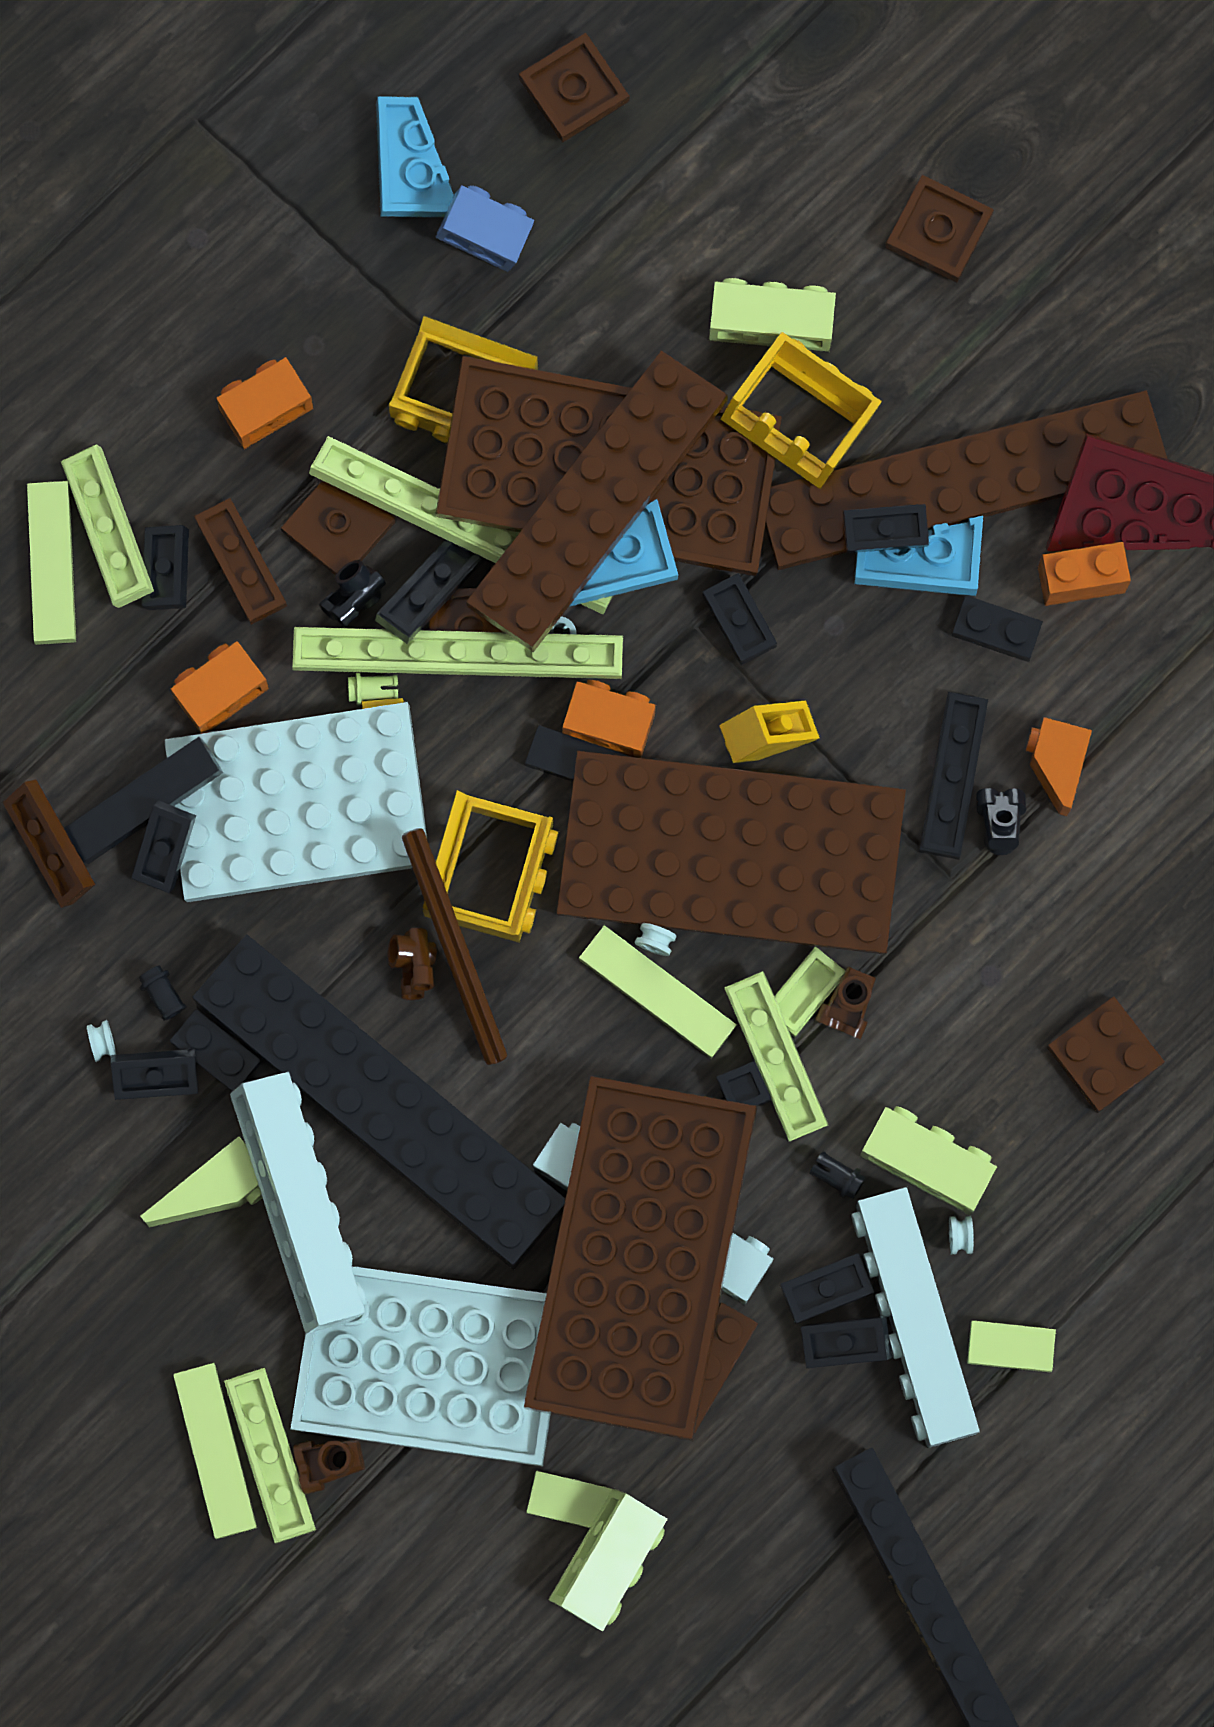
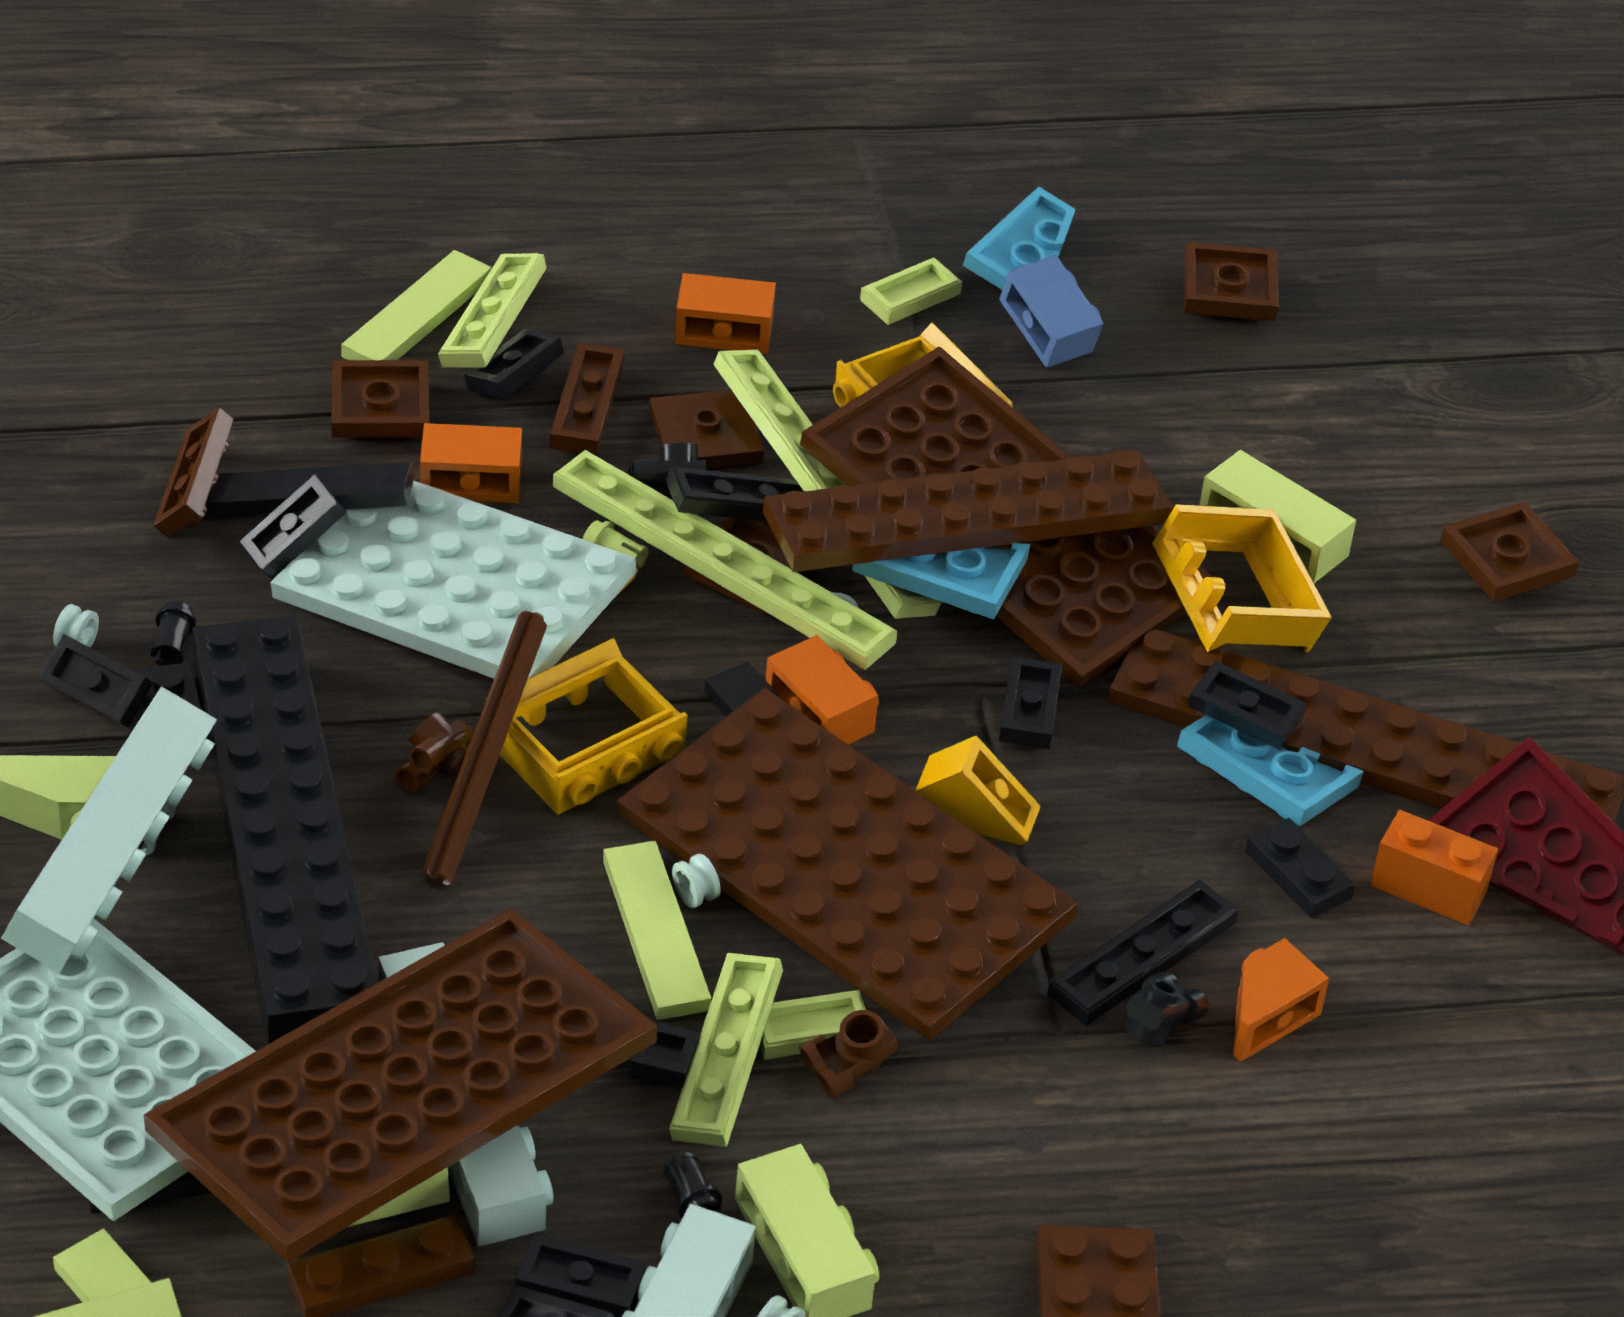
camera: 35 degrees right, 35 degrees down
none -> reddish brown plate [331,360,429,439]
none -> yellowish green tile [860,257,962,325]

